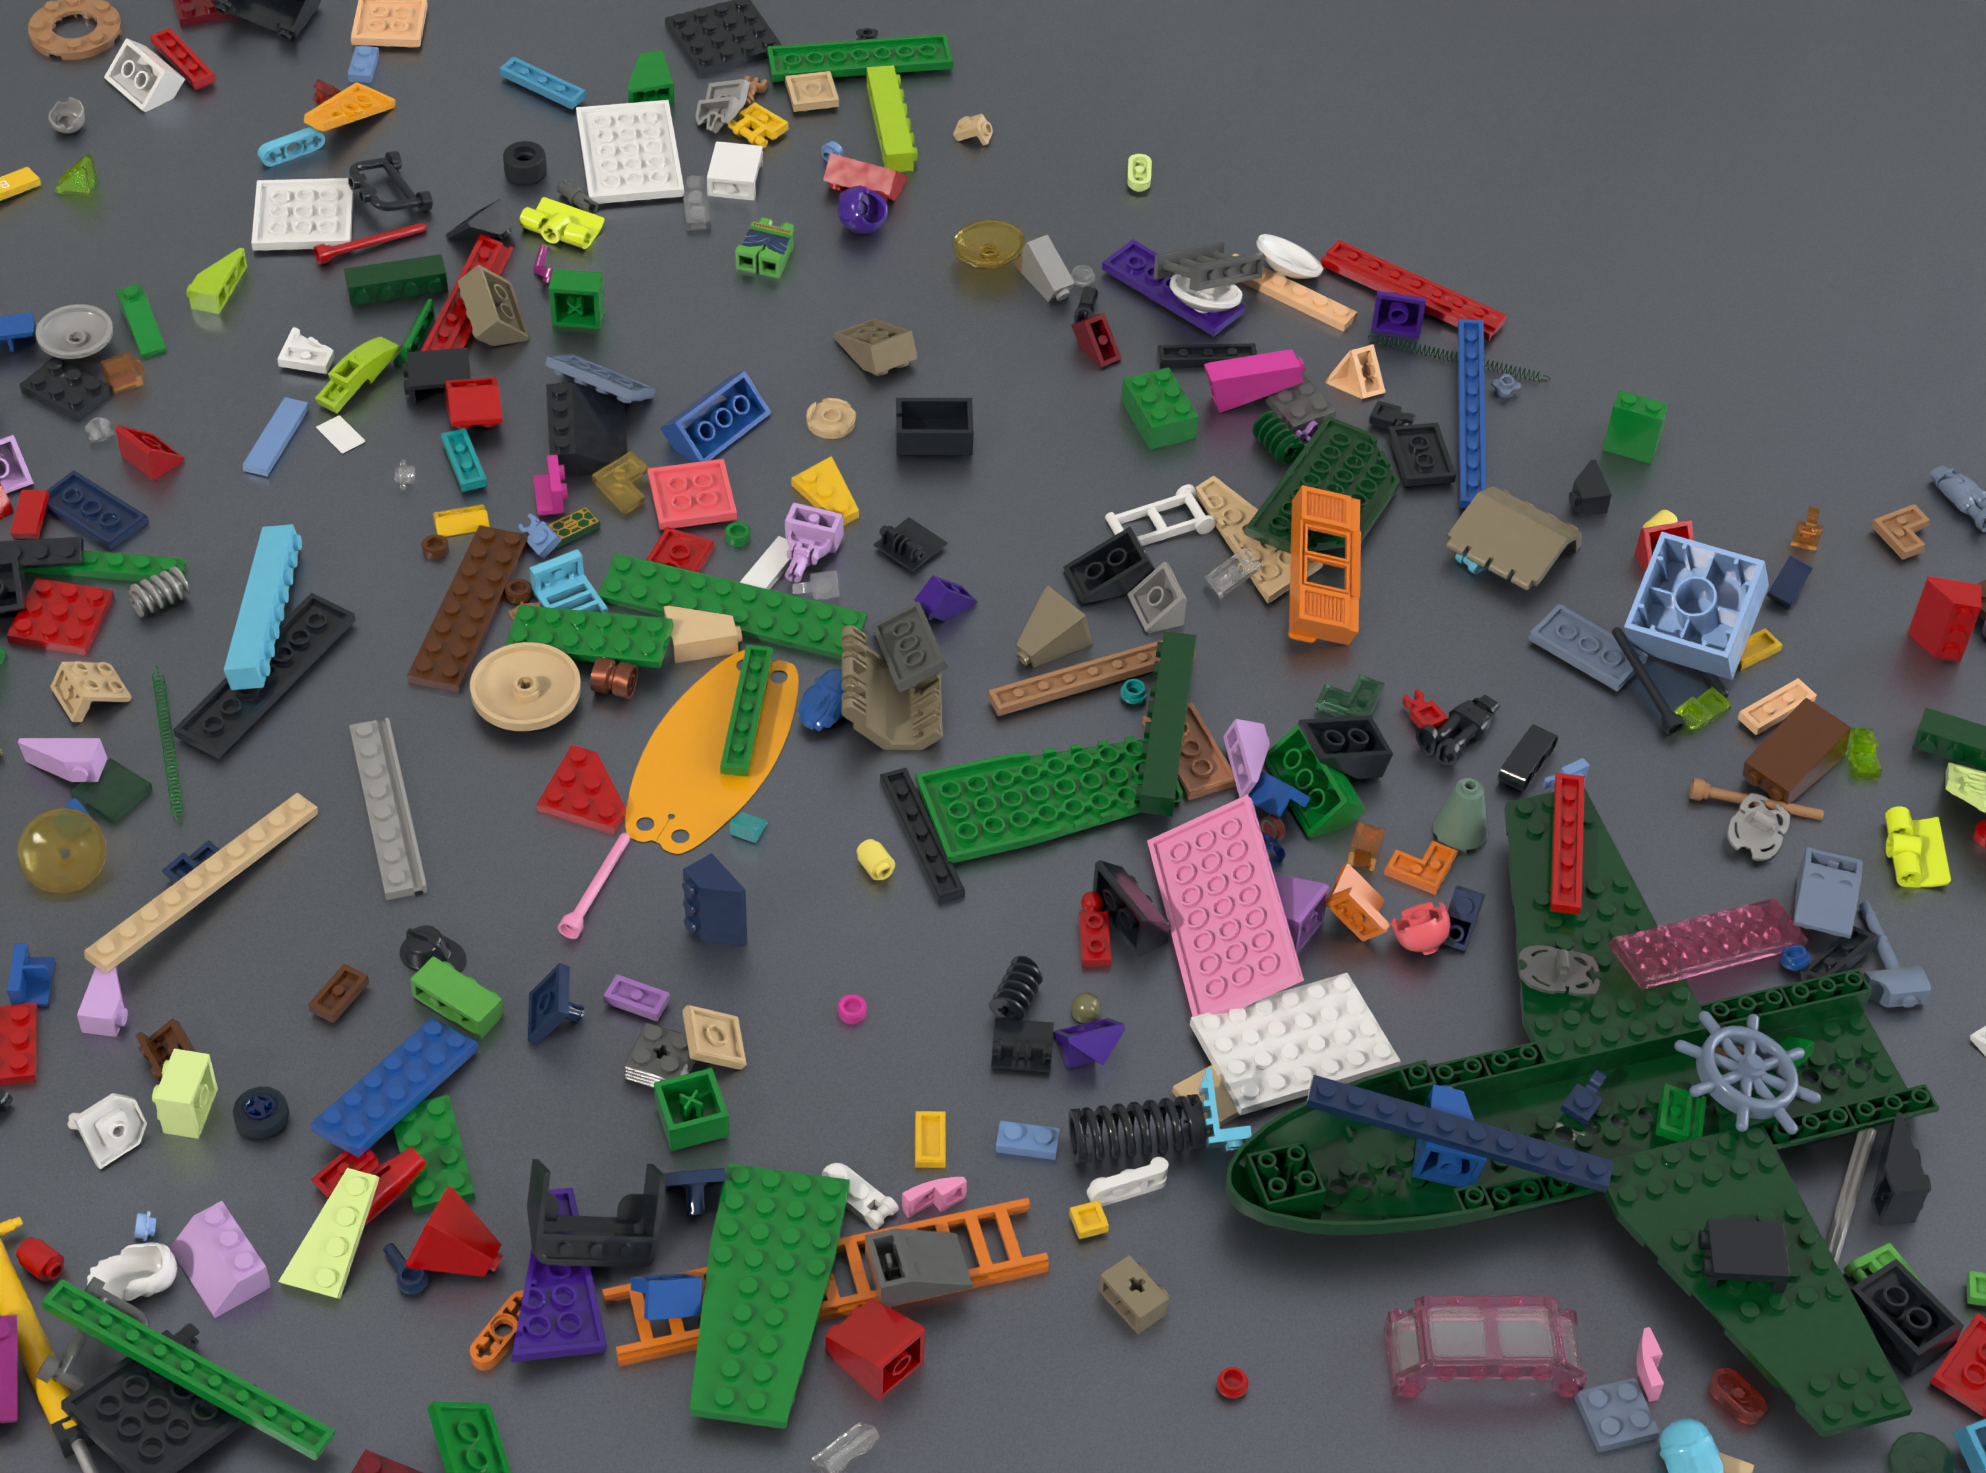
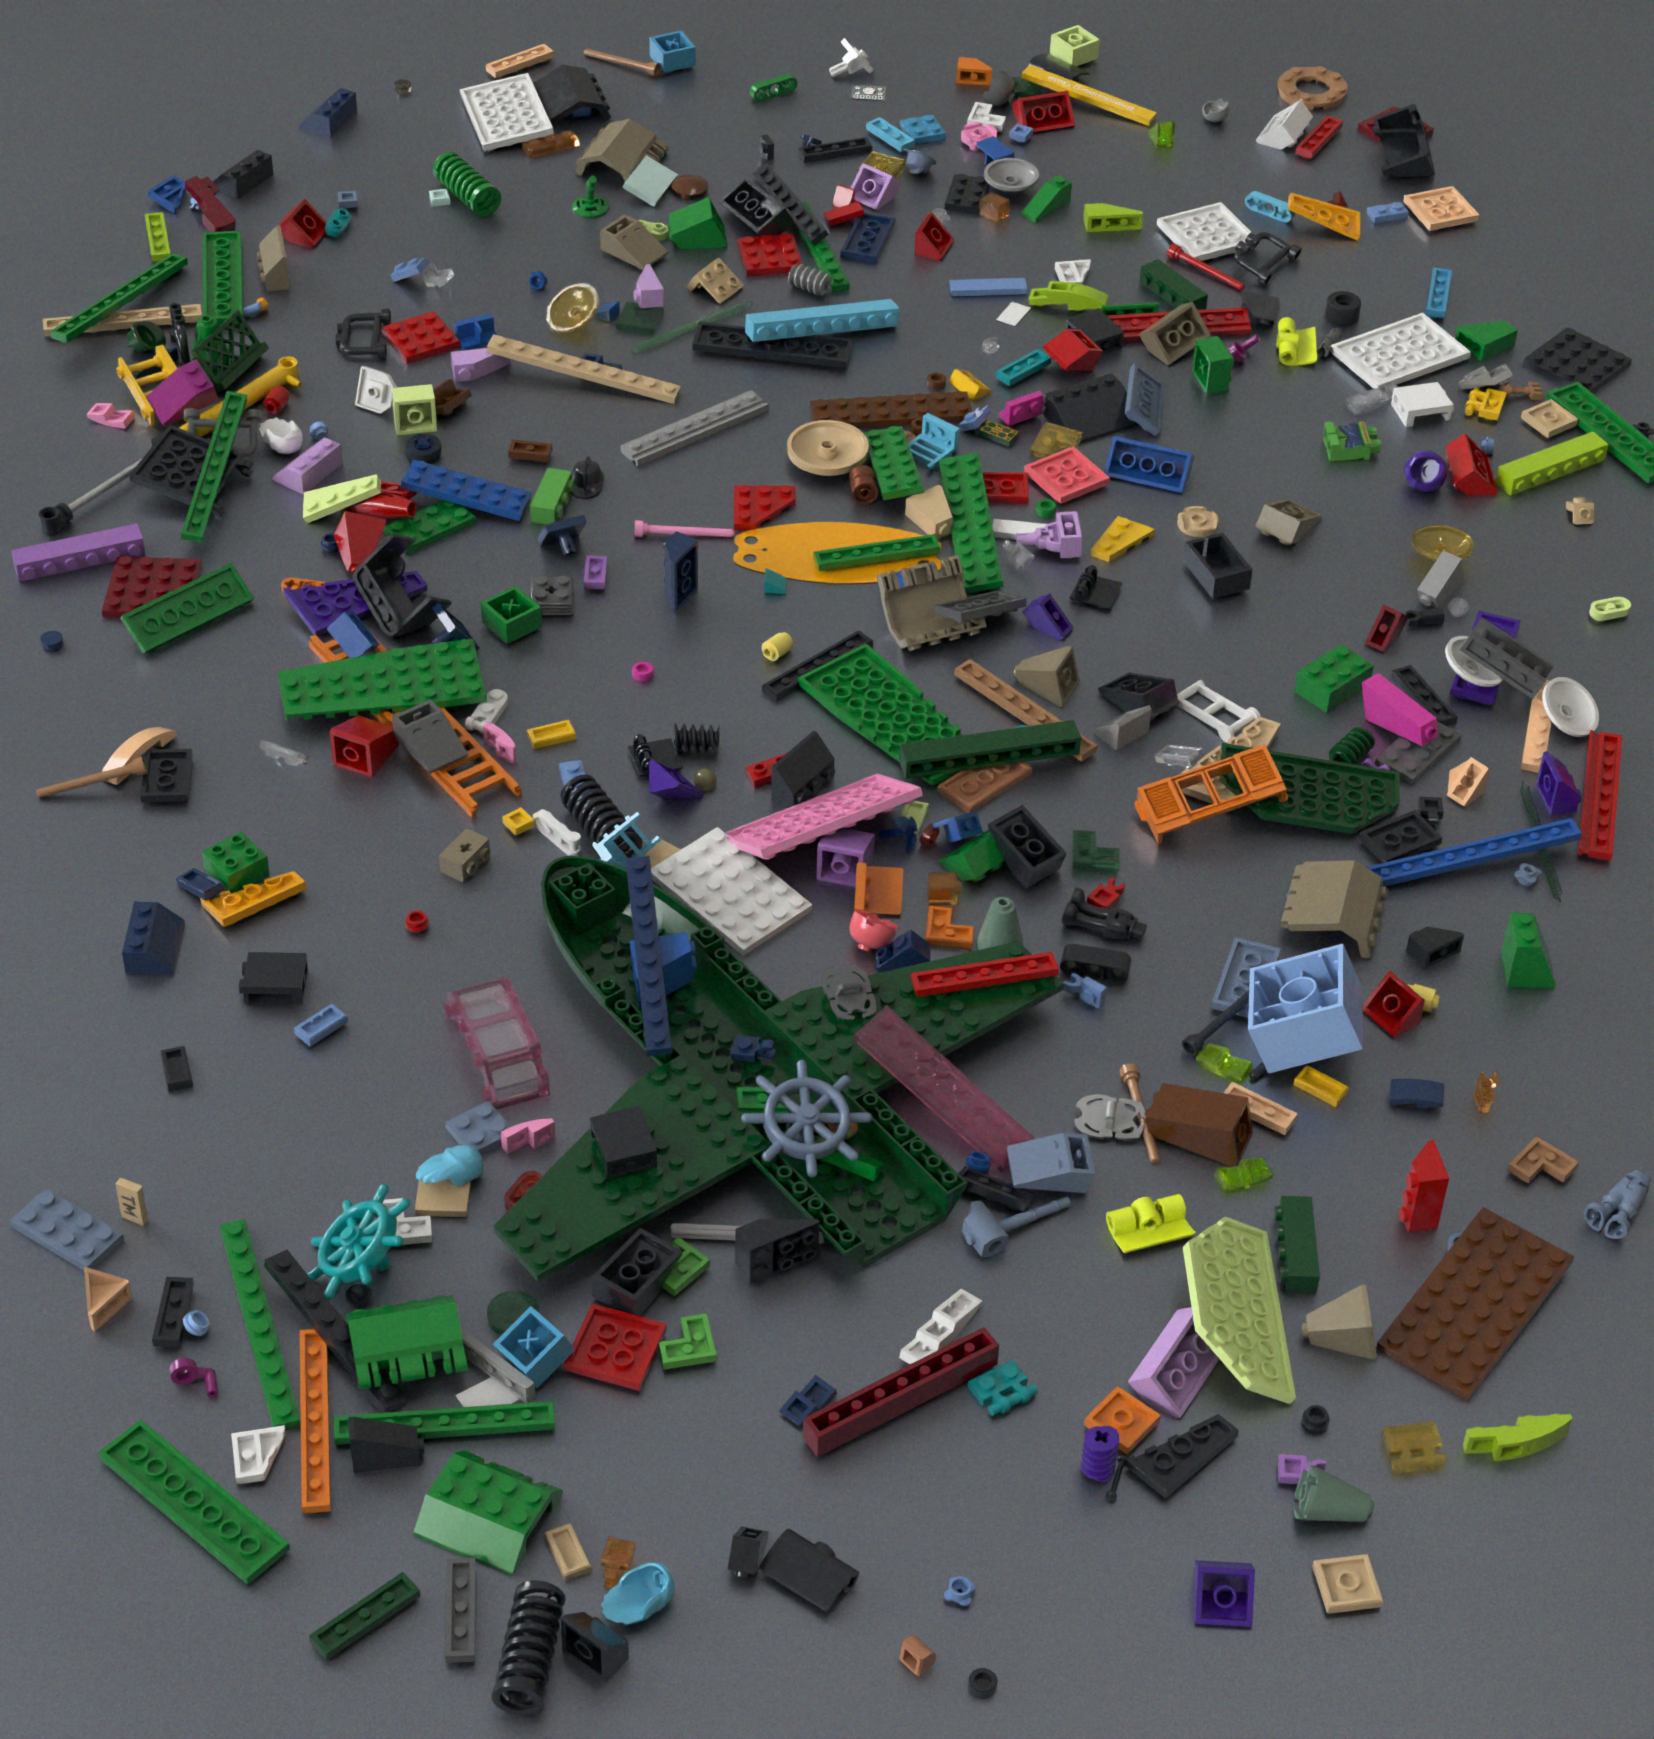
camera: 70 degrees right, 5 degrees down
tan tile [682,1005,747,1070] -> none
lavender slope [1223,719,1270,798] -> none

